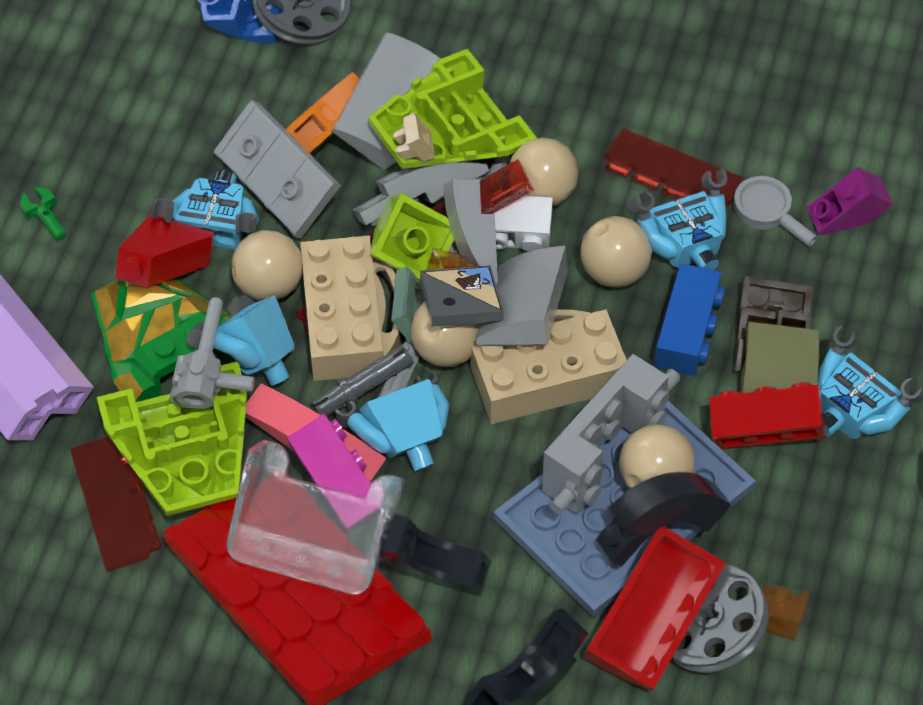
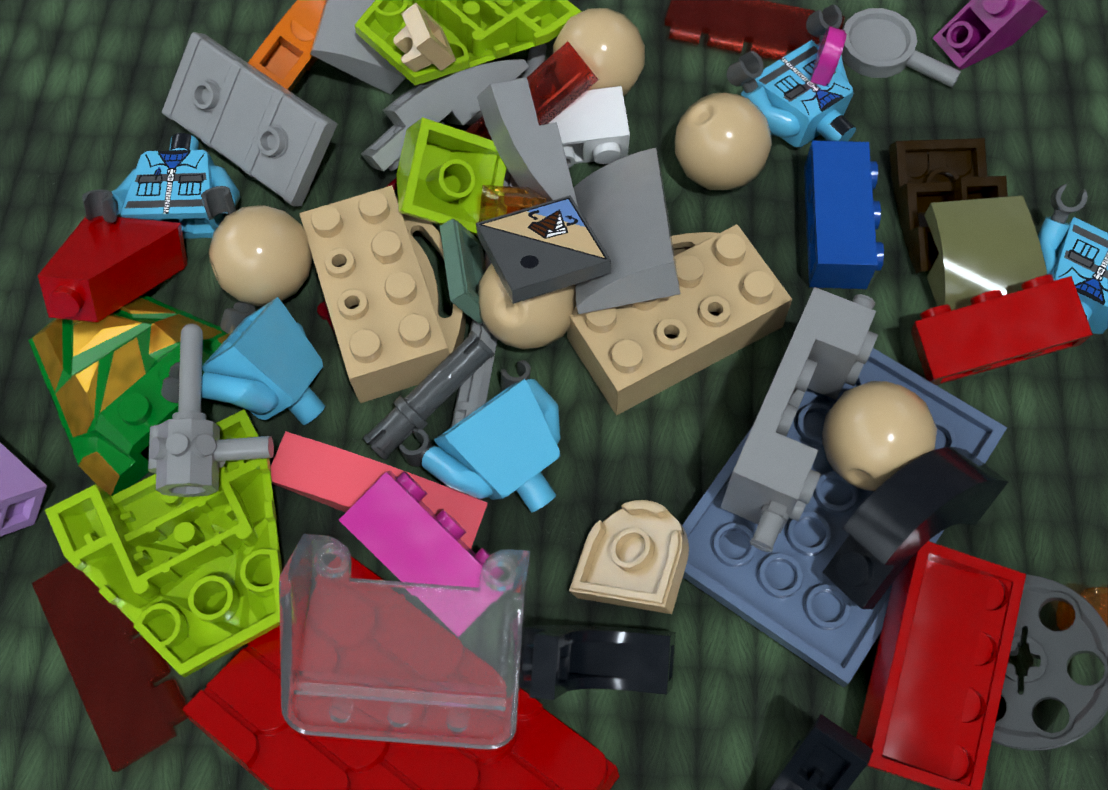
camera: 10 degrees left, 10 degrees up
none -> tan tile [569,500,689,614]
none -> dark pink tile [810,26,847,87]

